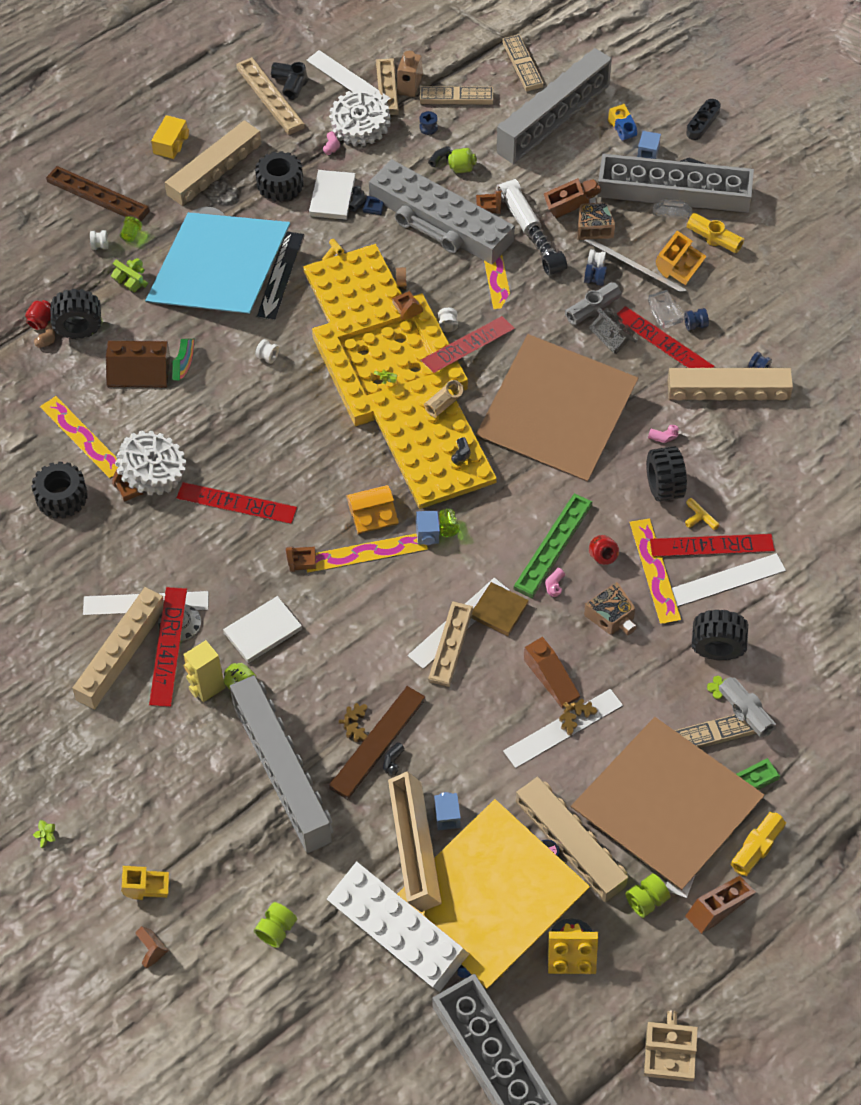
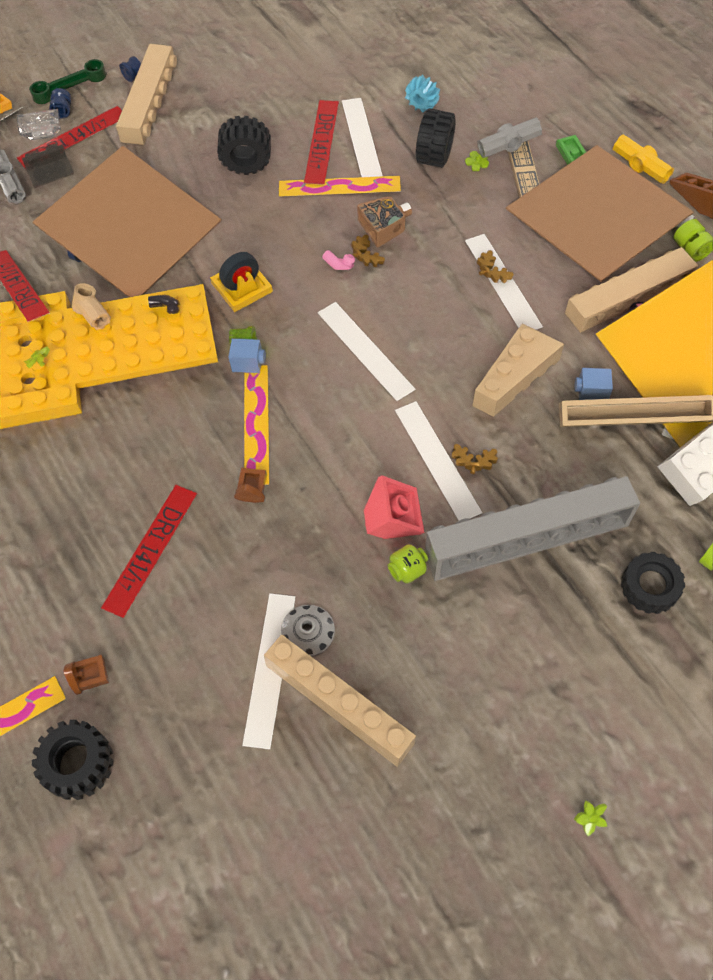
camera: 80 degrees left, 5 degrees up
white piece [115,431,186,495] -> none
yellow brick [121,866,169,900] -> none
red sticker [149,587,187,707] -> none
light yellow brick [183,640,225,703] -> none
white tile [223,596,302,663] -> none
reddish brown tile [329,686,425,800] -> none
light orange brick [346,485,399,534] -> none
black arm [383,742,404,776] -> none
tan tile [428,601,473,687] -> none
pearl gold tile [471,582,529,636] -> none
bright green tile [514,493,593,599] -> none
dark orange slope [524,636,580,708] -> none
red head [589,535,619,565] -> none
bright pink arm [648,425,679,443] -> none
yellow piece [685,498,720,530] -> none
none -> dark green piece [29,59,106,104]
none -> plate [210,252,273,312]
none -> pearl gold animal [351,234,385,267]
none -> coral slope [364,475,425,539]
none -> white sticker [395,402,482,520]
none -> medium azure gear [405,74,440,113]
none -> tan wedge [473,323,564,417]
none -> black tyre [621,552,685,614]

